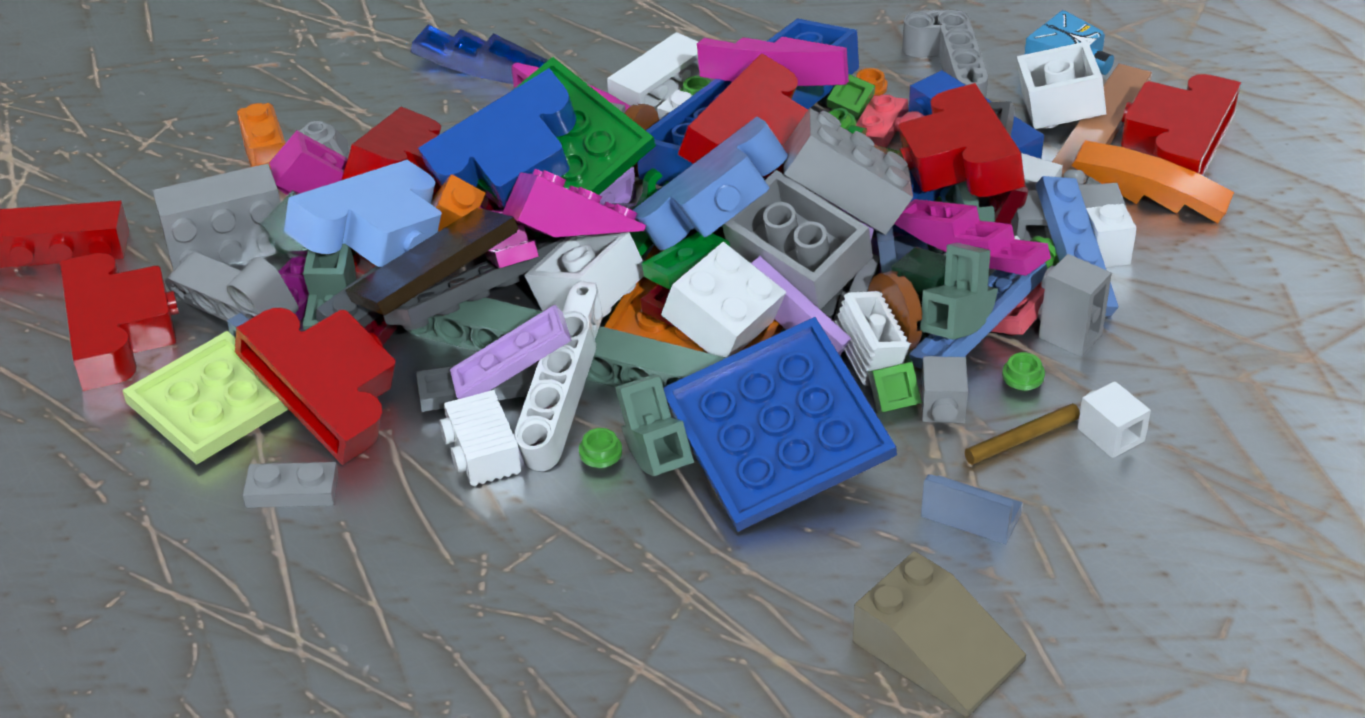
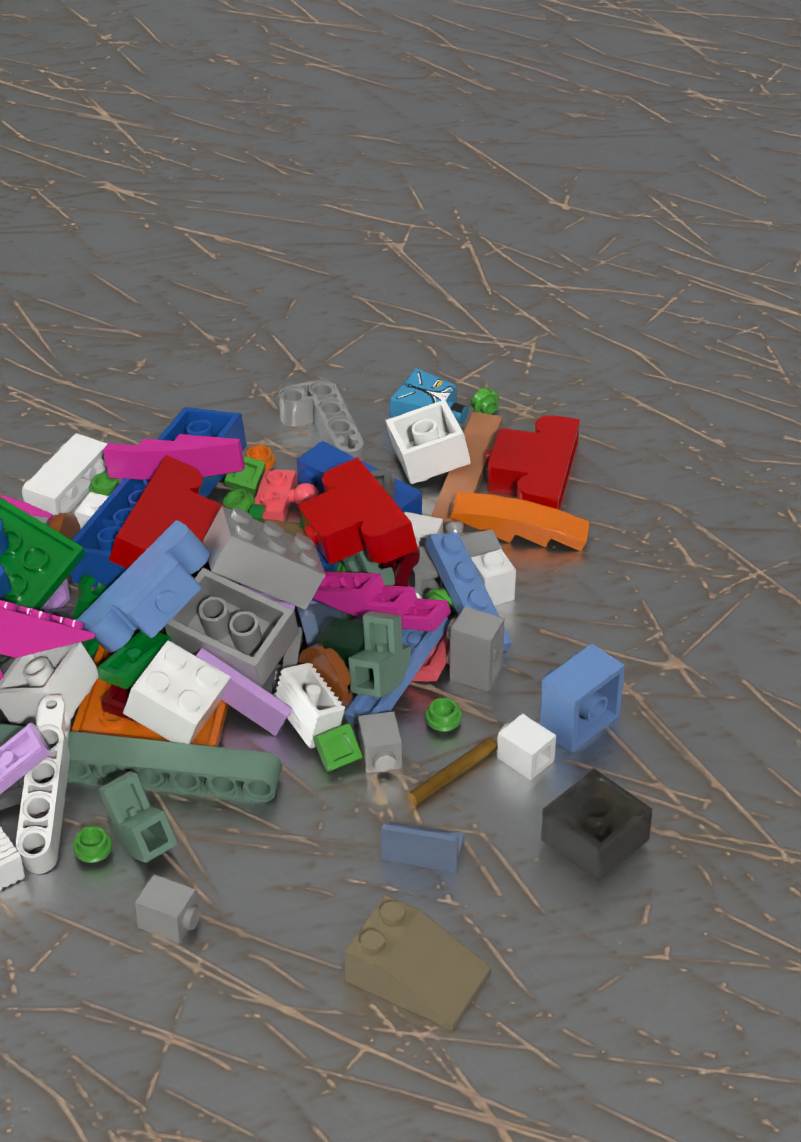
camera: 15 degrees left, 0 degrees up
blue plate [663,317,897,532] -> none
none -> light grey brick [135,874,201,943]
none -> bright green plate [471,388,499,415]
none -> medium blue brick [540,643,625,753]
none -> clear smoke brick [541,768,653,882]

